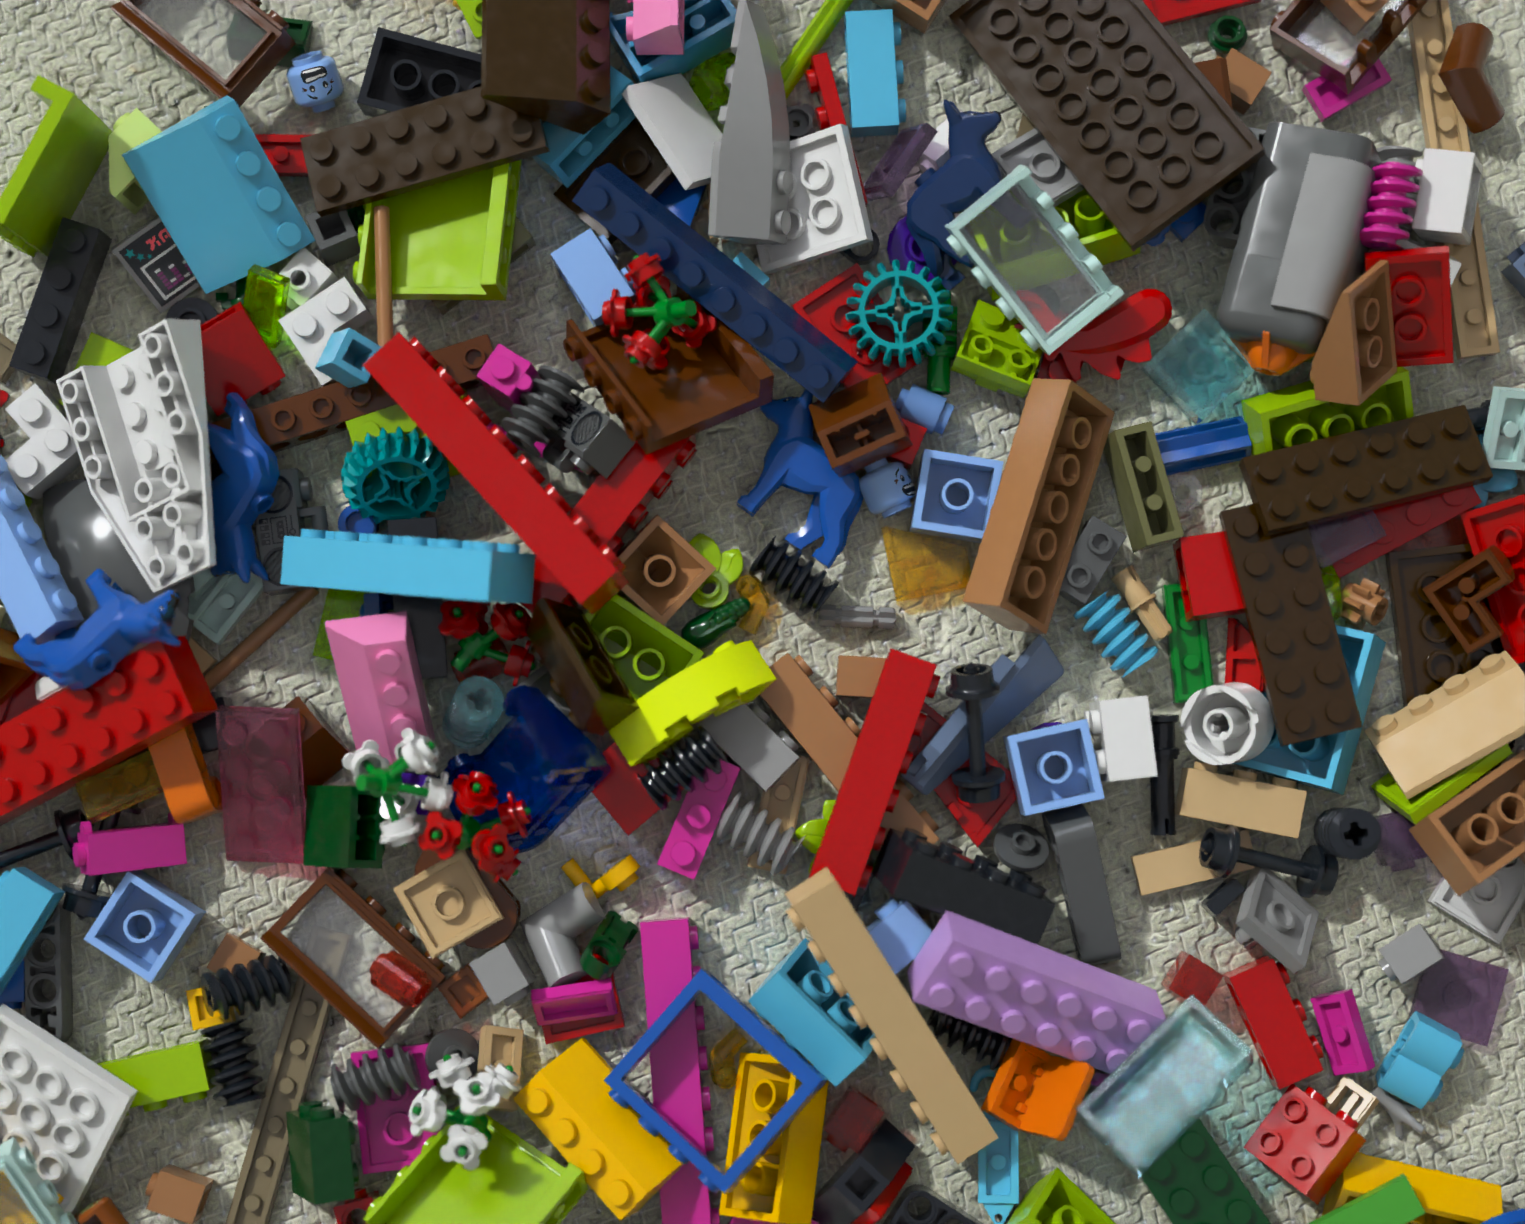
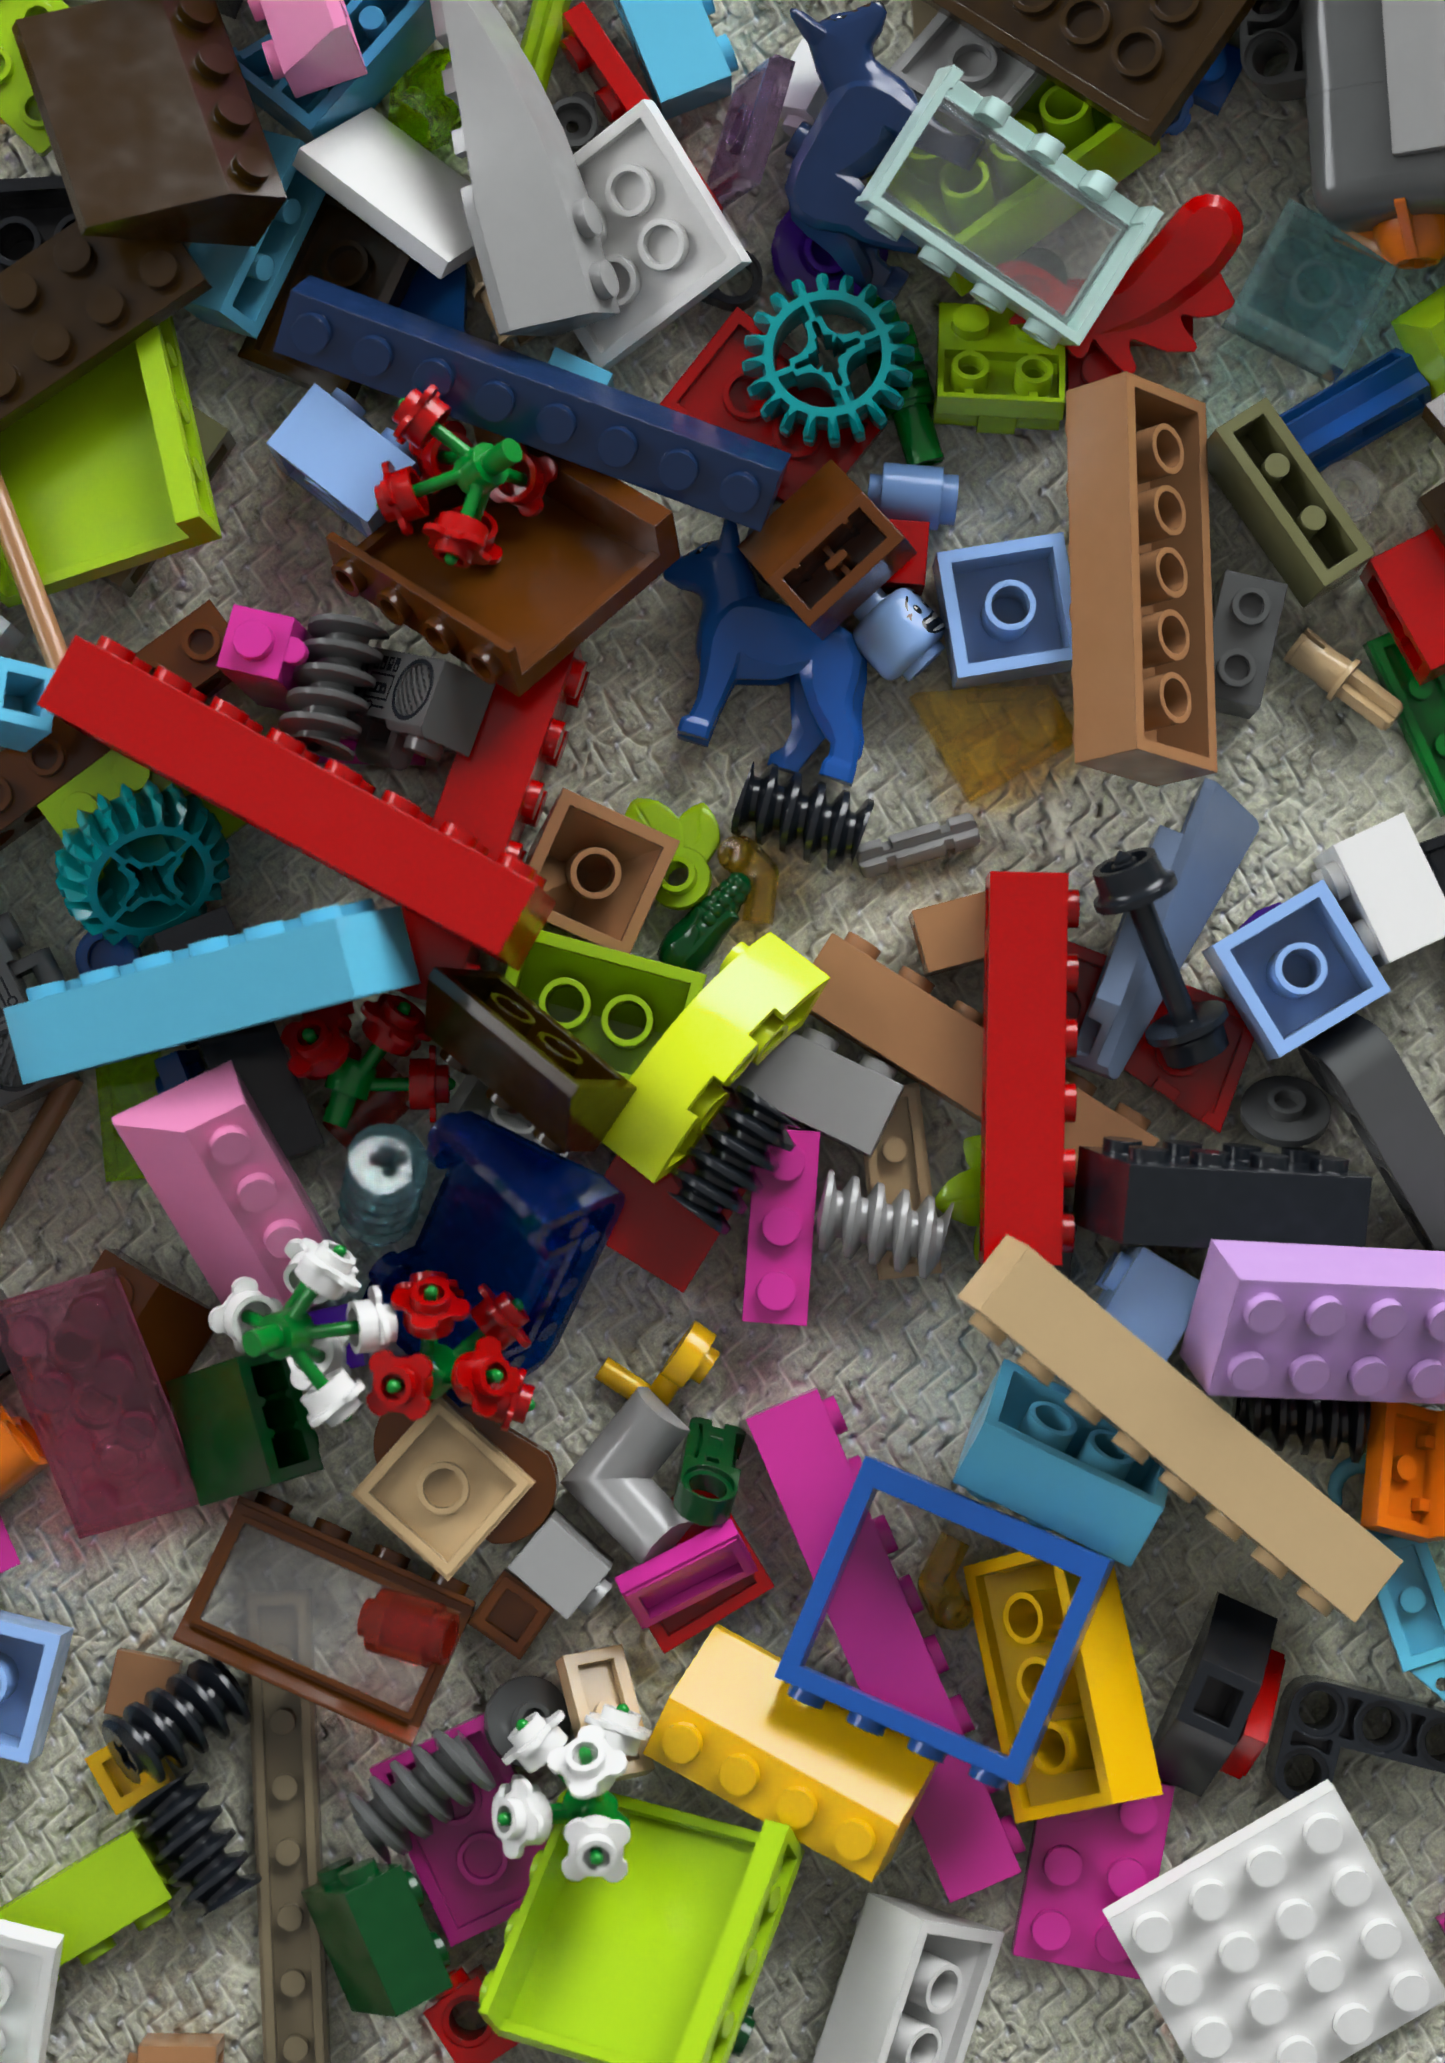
camera: 20 degrees left, 0 degrees up
clear red brick [823,1085,885,1153] -> none
medium azure piece [1073,590,1158,678] -> none

